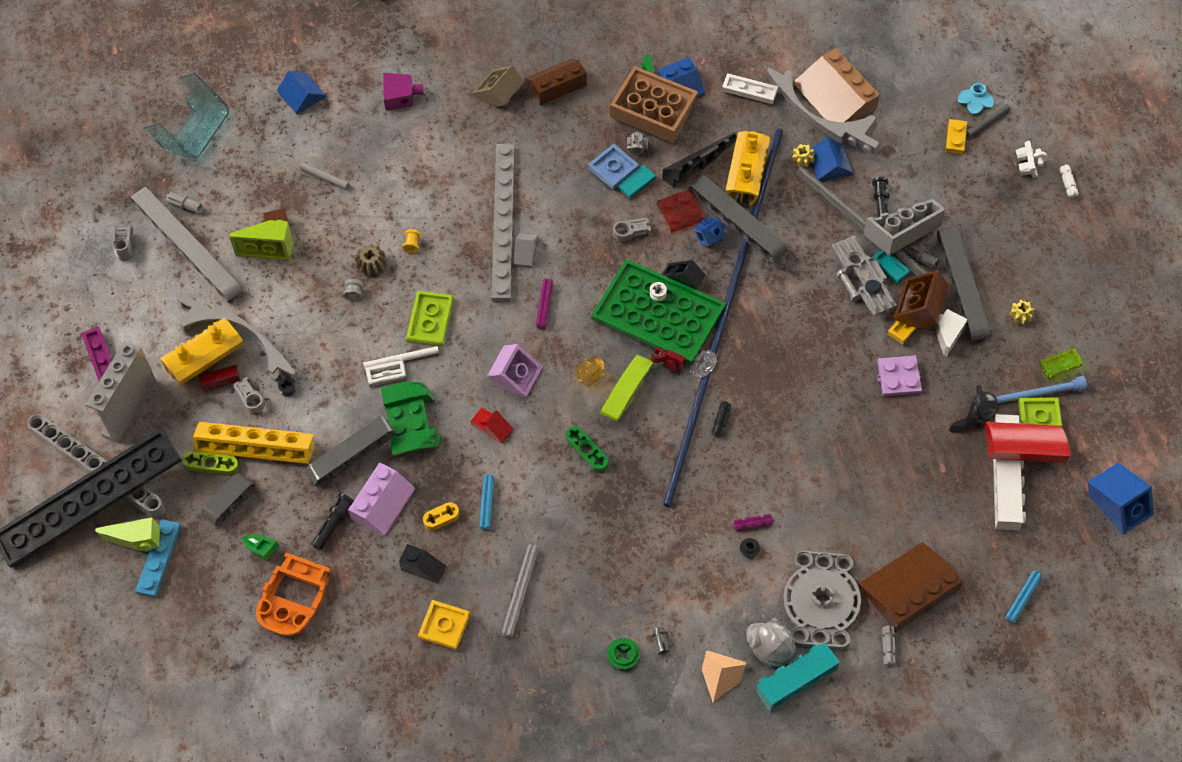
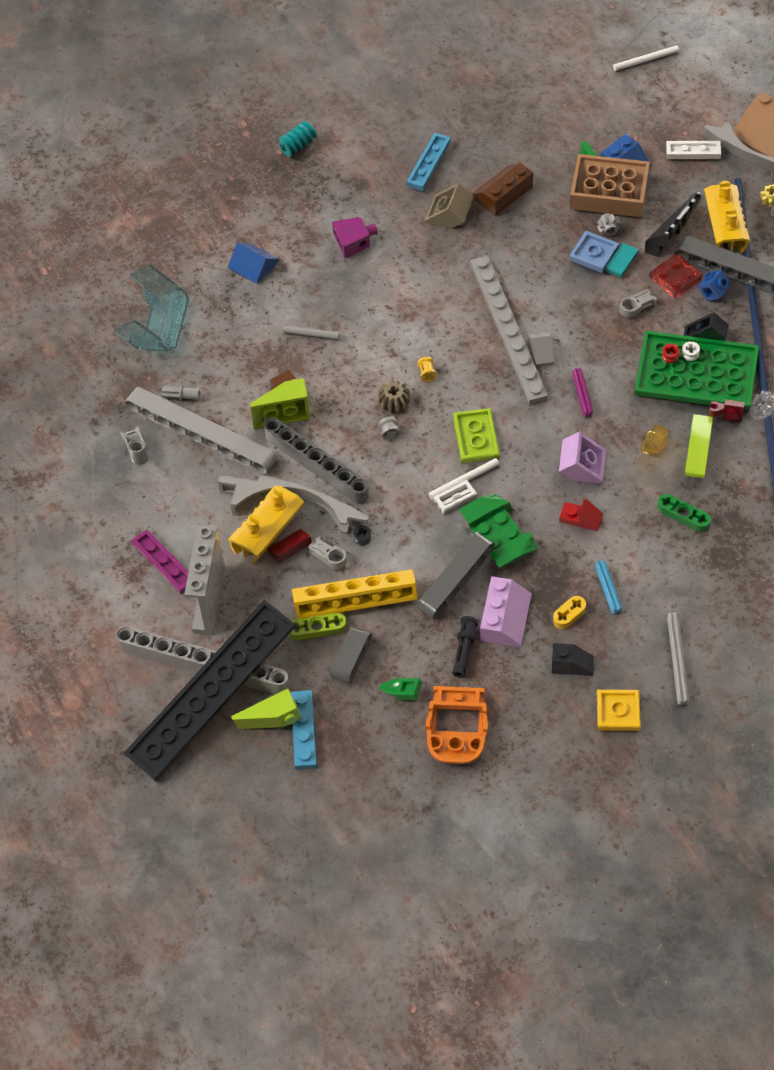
camera: 15 degrees left, 5 degrees down
none -> dark grey beam [264,417,369,504]
none -> dark azure plate [406,133,451,191]
none -> red bush [662,344,680,363]

